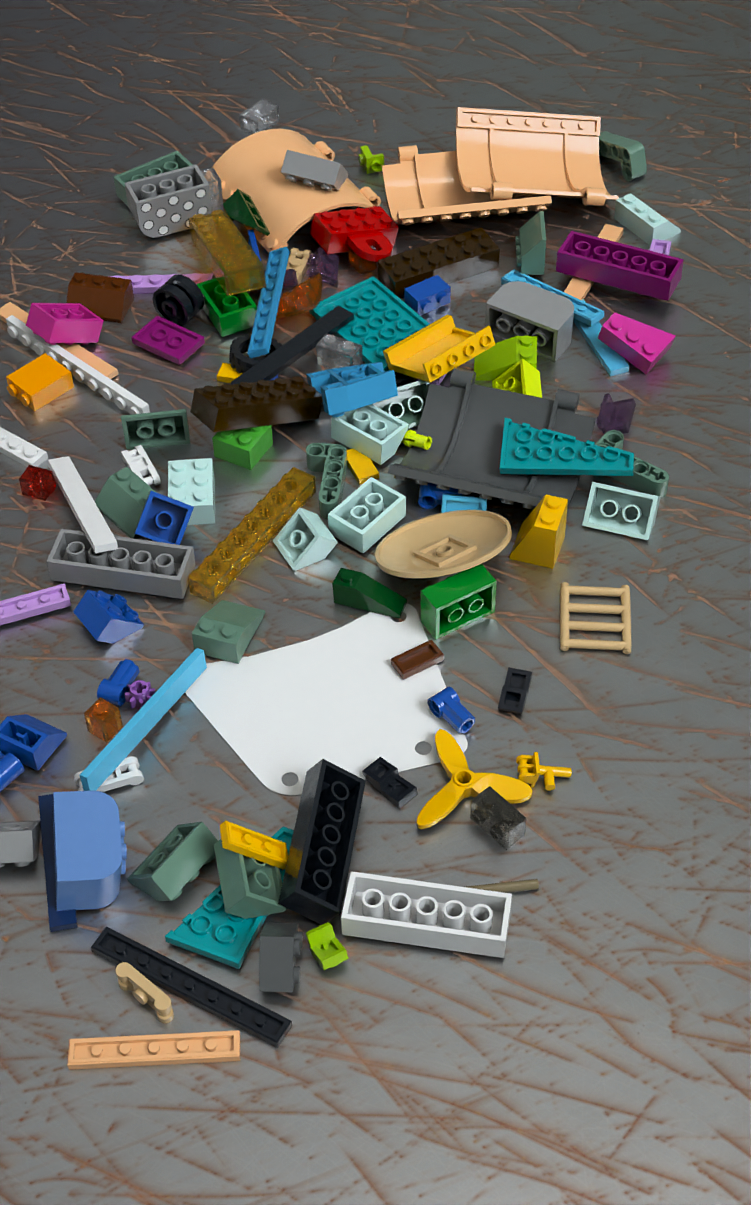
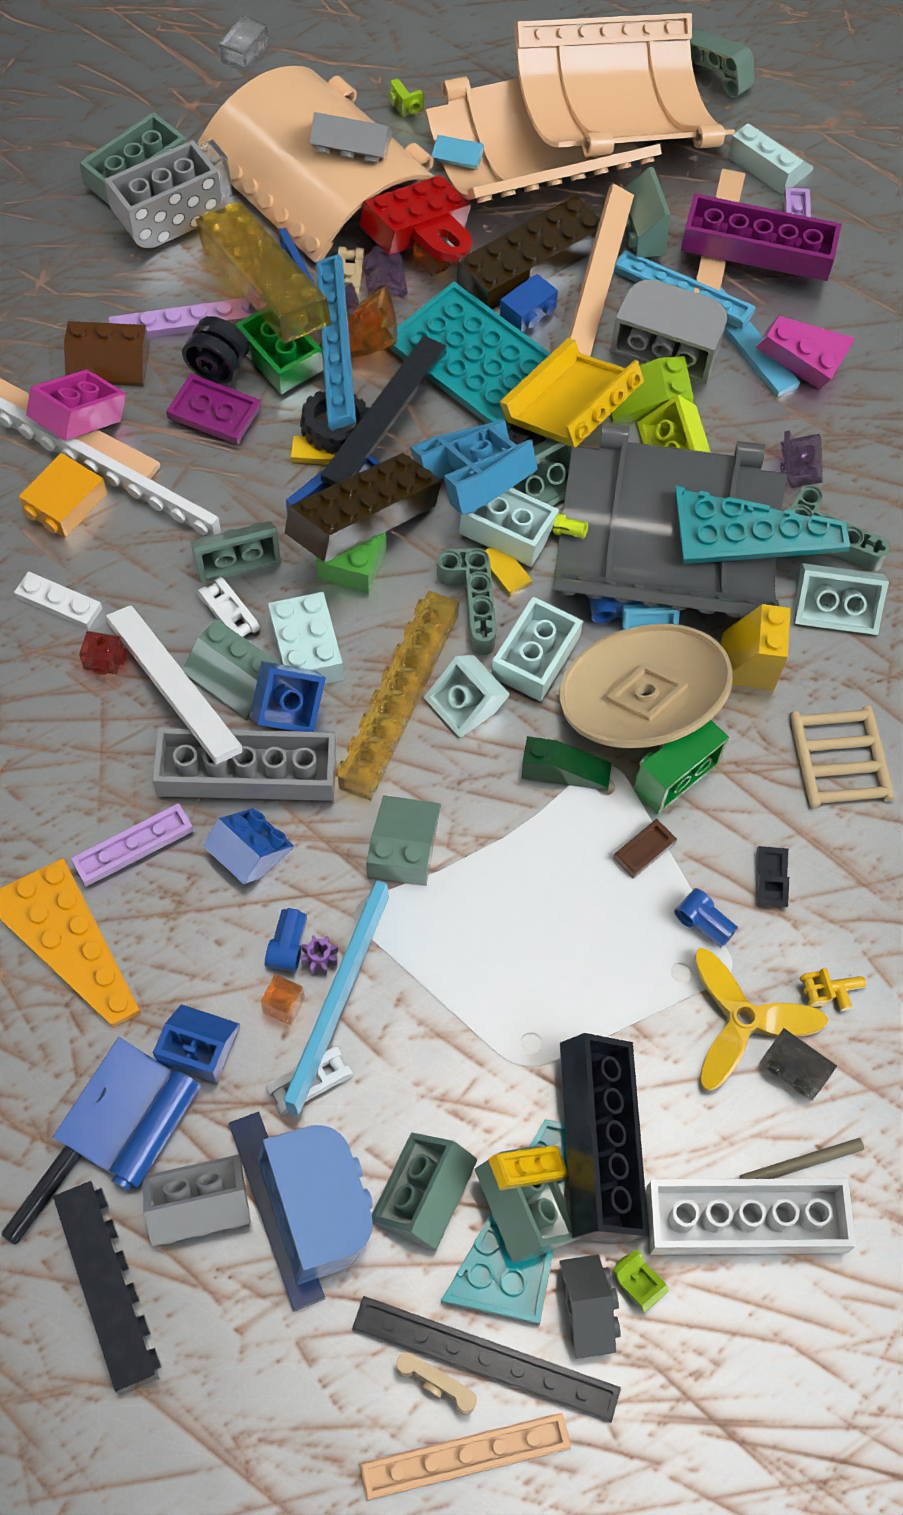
camera: 15 degrees left, 15 degrees up
dark green slope [223,189,270,236] -> none
clear brick [316,333,363,369] -> none
black slope [362,757,418,809] -> none
none -> medium azure tile [431,135,484,170]
none -> light nougat tile [567,184,634,356]

